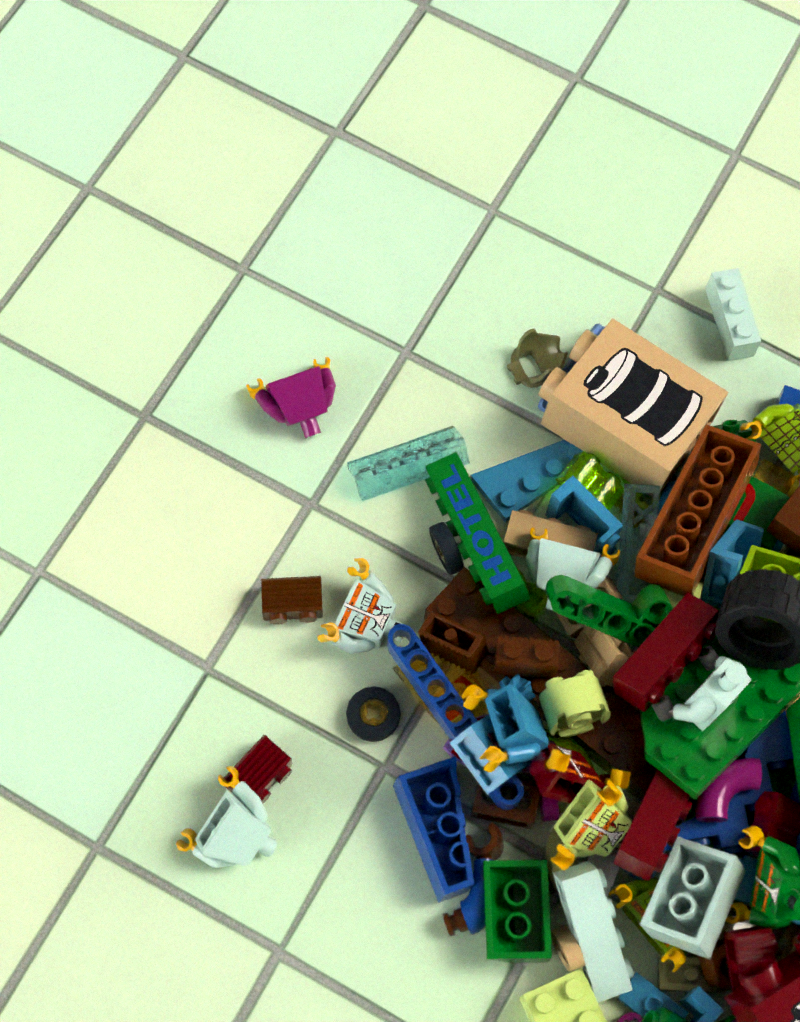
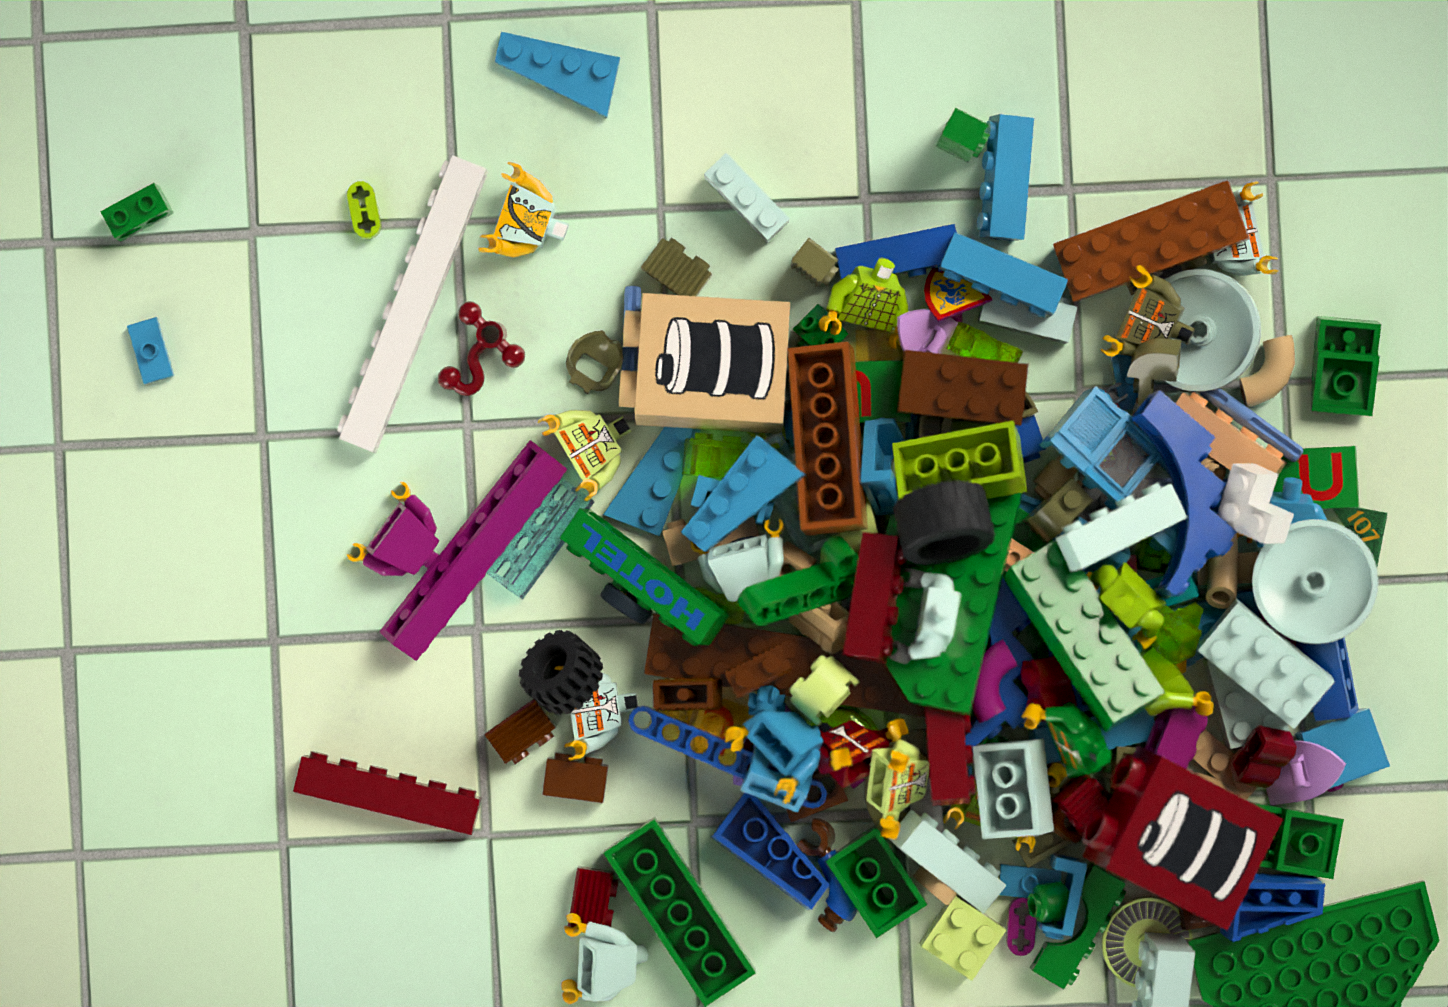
camera: 30 degrees left, 20 degrees up
black bush [346,686,401,742] -> none
none -> green brick [100,183,174,242]
none -> dark azure plate [127,317,174,384]
none -> dark red brick [293,751,482,835]
none -> white brick [337,155,488,453]
none -> lime beam [347,181,381,239]
none -> magenta brick [379,440,567,661]
none -> dark red piece [438,301,525,396]
none -> torso [478,162,569,258]
none -> dark azure wing [495,32,620,118]
none -> black tyre [519,630,603,715]
none -> yellowish green torso [538,410,632,502]
none -> reddish brown brick [542,752,609,803]
none -> green brick [603,817,756,1007]
none -> olive brick [641,238,712,296]
none -> dark azure wing [681,436,805,552]
none -> olive brick [791,237,839,287]

